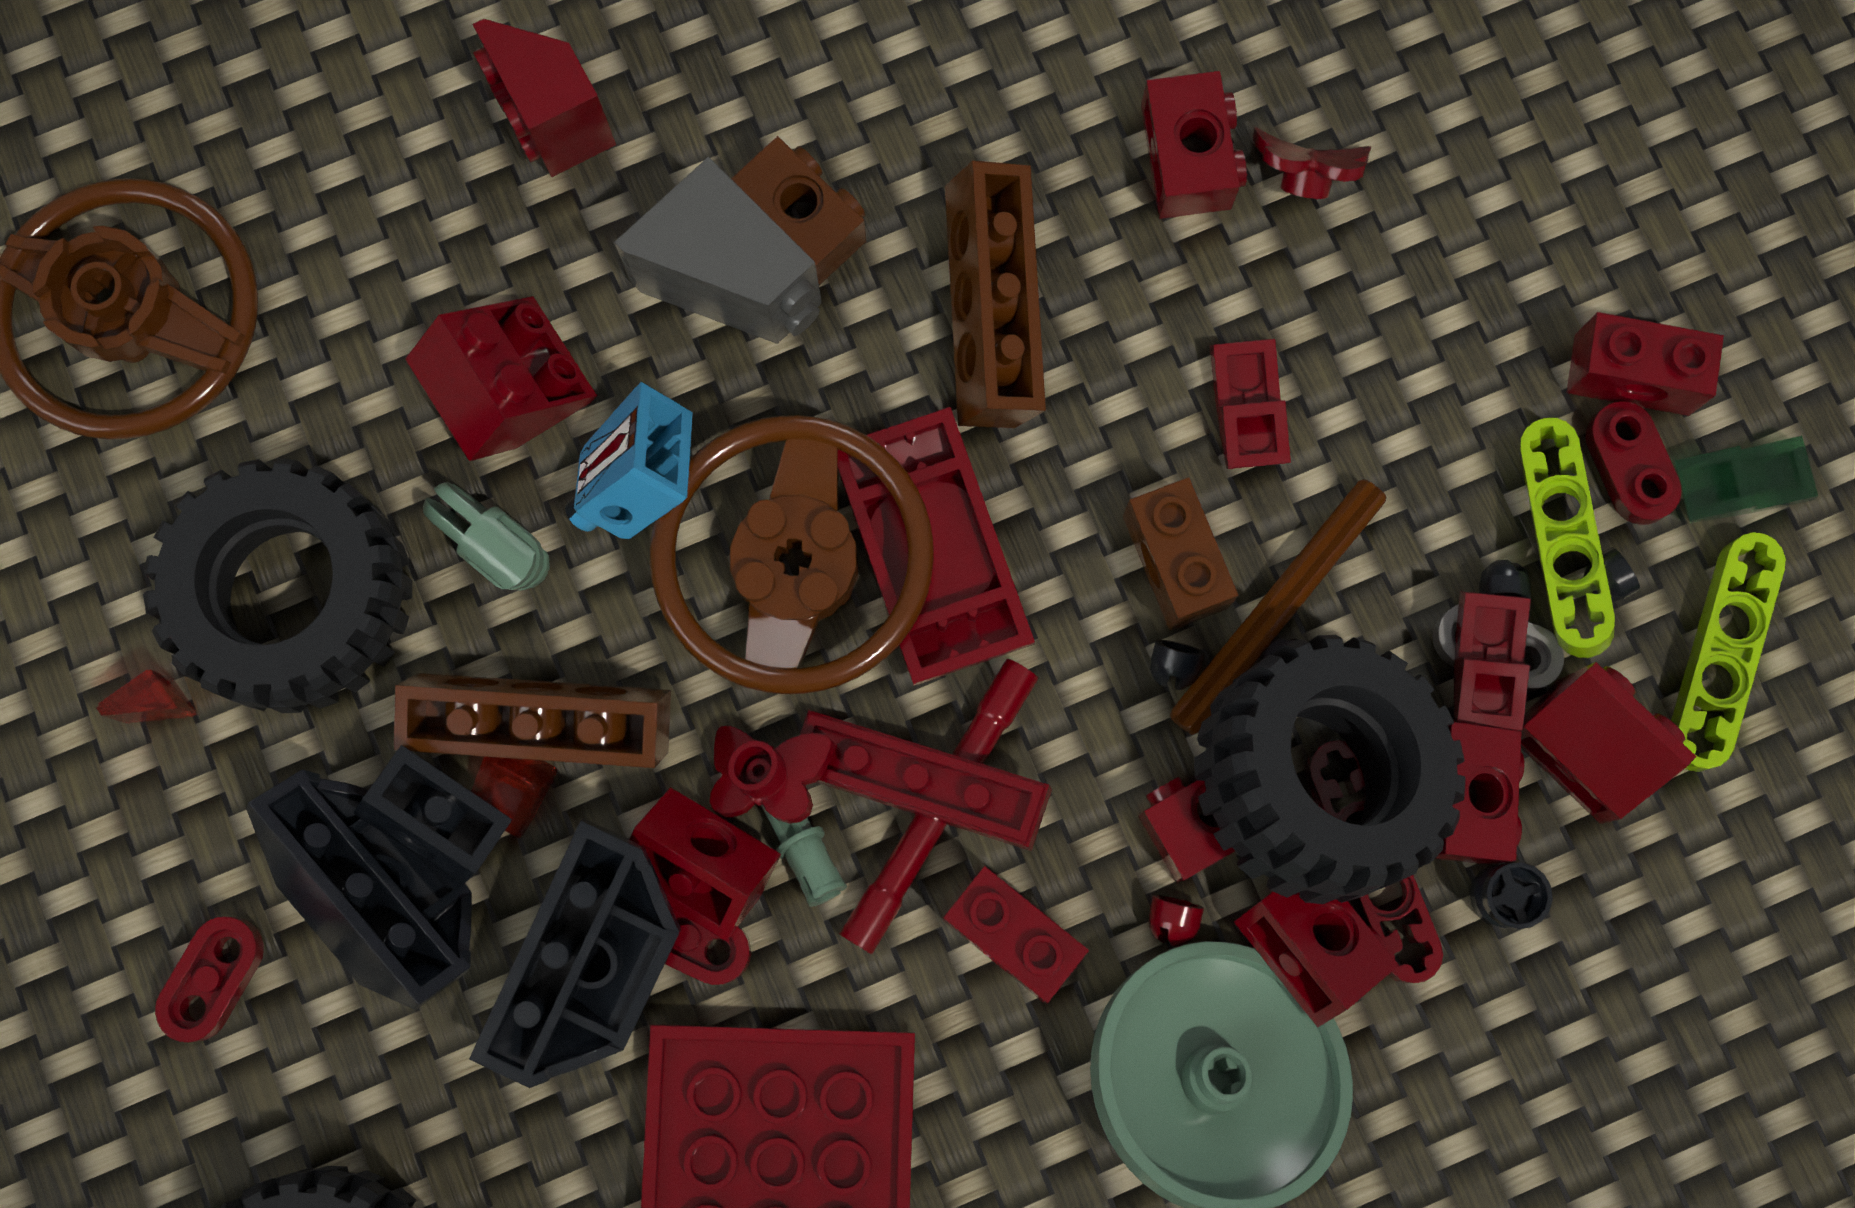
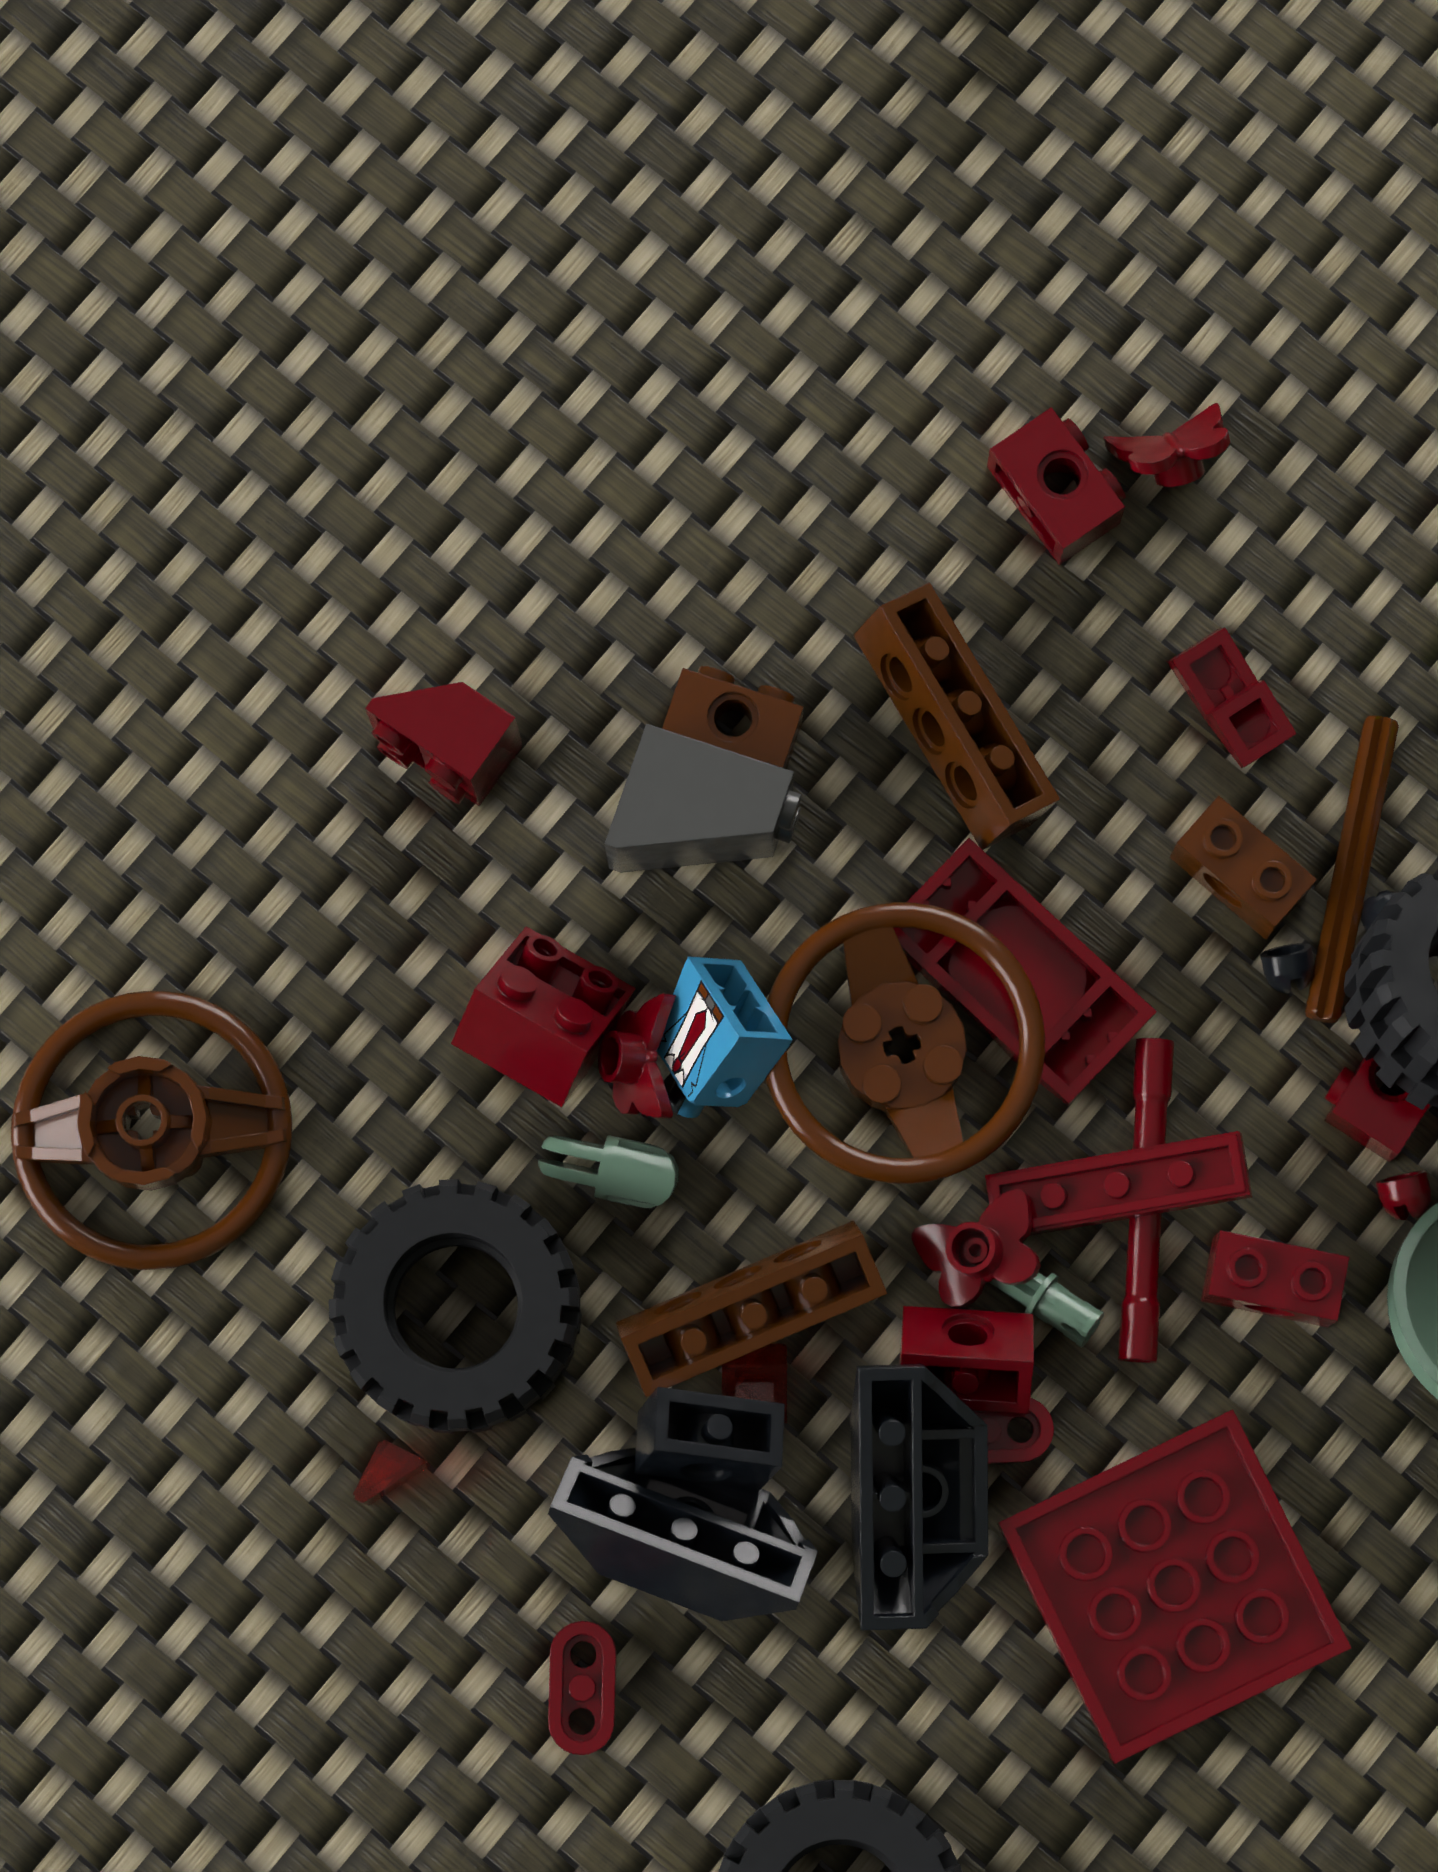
camera: 25 degrees left, 0 degrees up
none -> dark red animal [598,993,676,1119]

